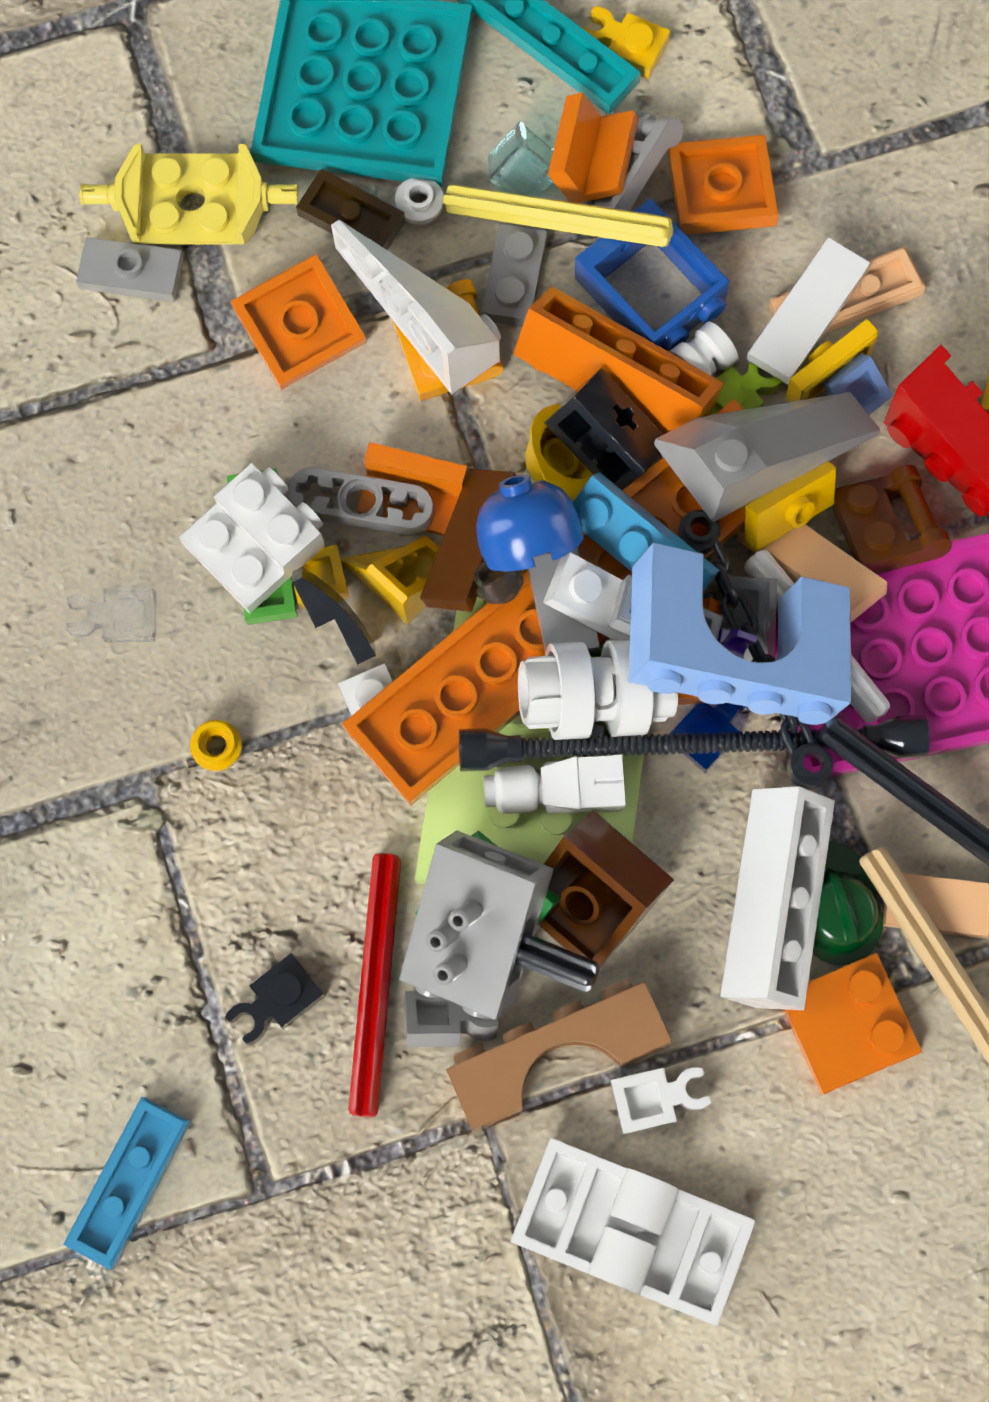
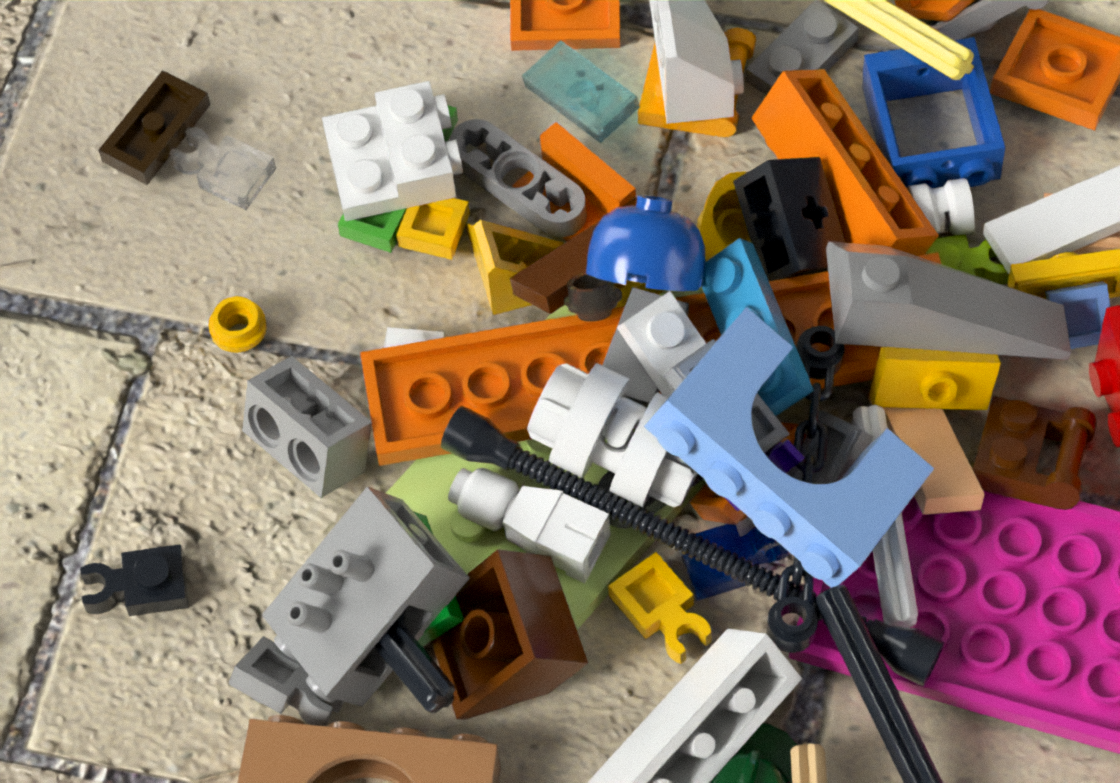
camera: 30 degrees right, 15 degrees down
black slope [292,567,376,665] -> none
red axle [348,853,401,1118] -> none
none -> dark brown plate [99,70,211,185]
none -> light grey brick [242,356,372,498]
none -> clear light blue plate [522,40,640,143]
none -> yellow plate [608,552,711,664]

